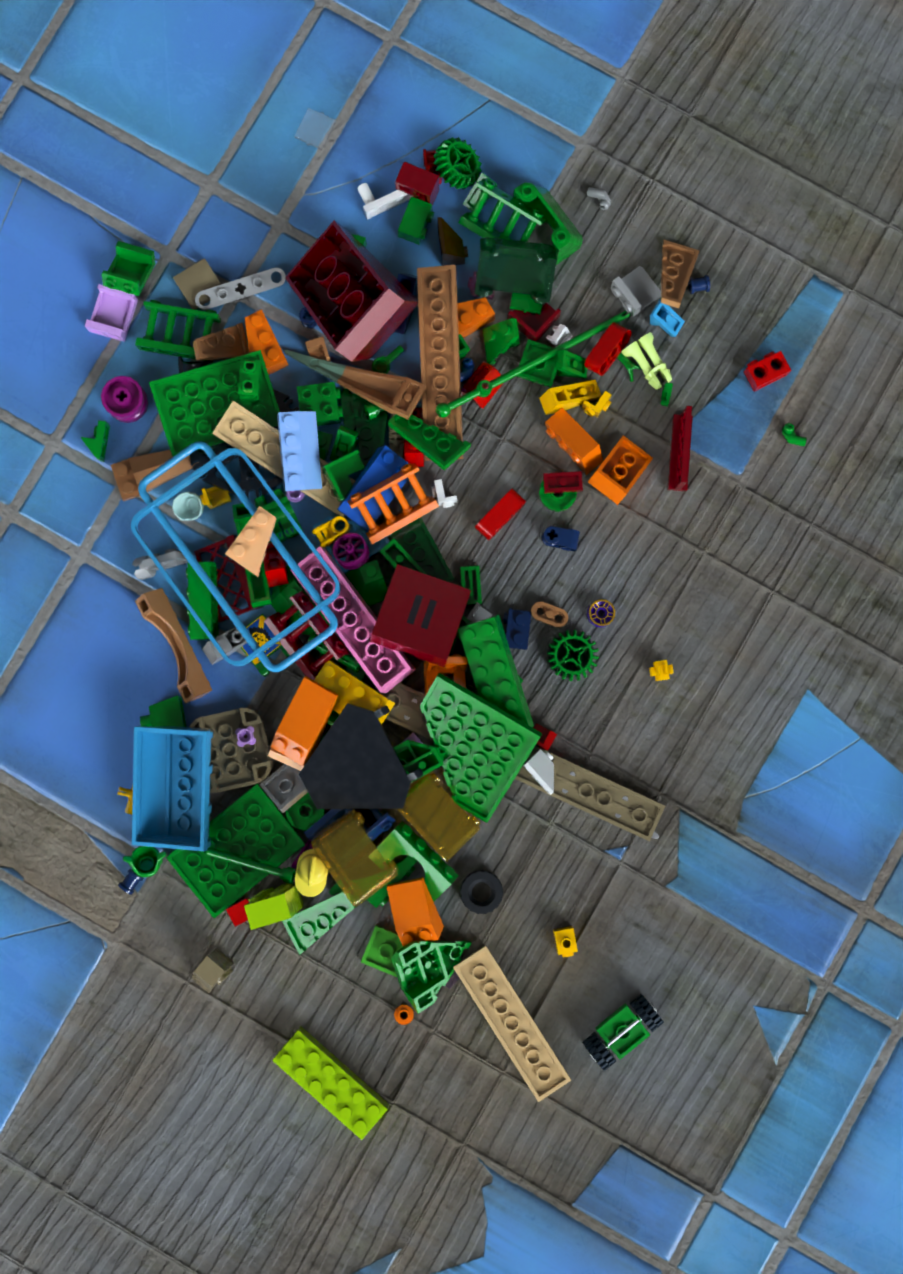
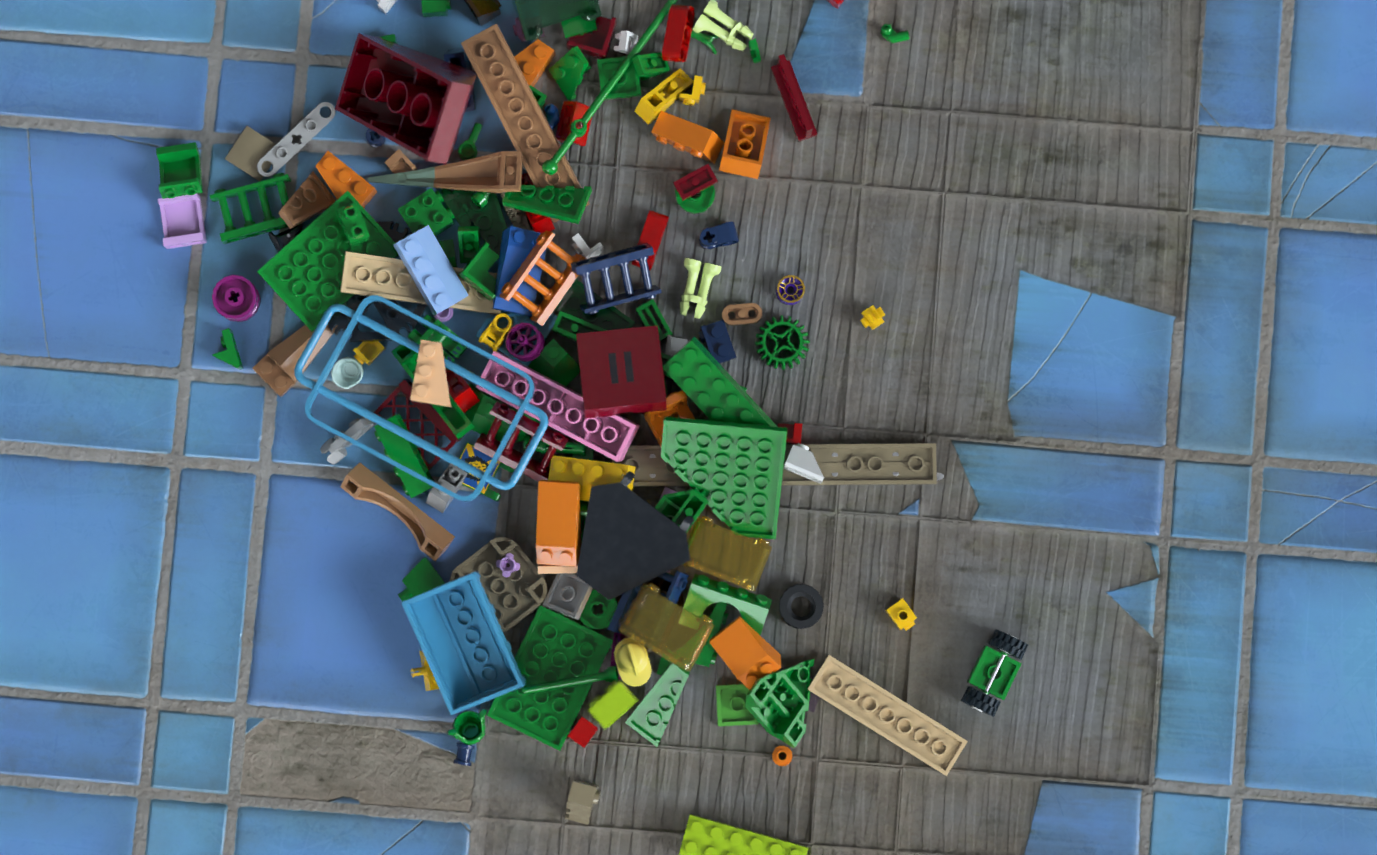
camera: 25 degrees left, 0 degrees up
none -> dark blue fence [571,243,662,314]
none -> yellowish green piece [680,258,722,319]

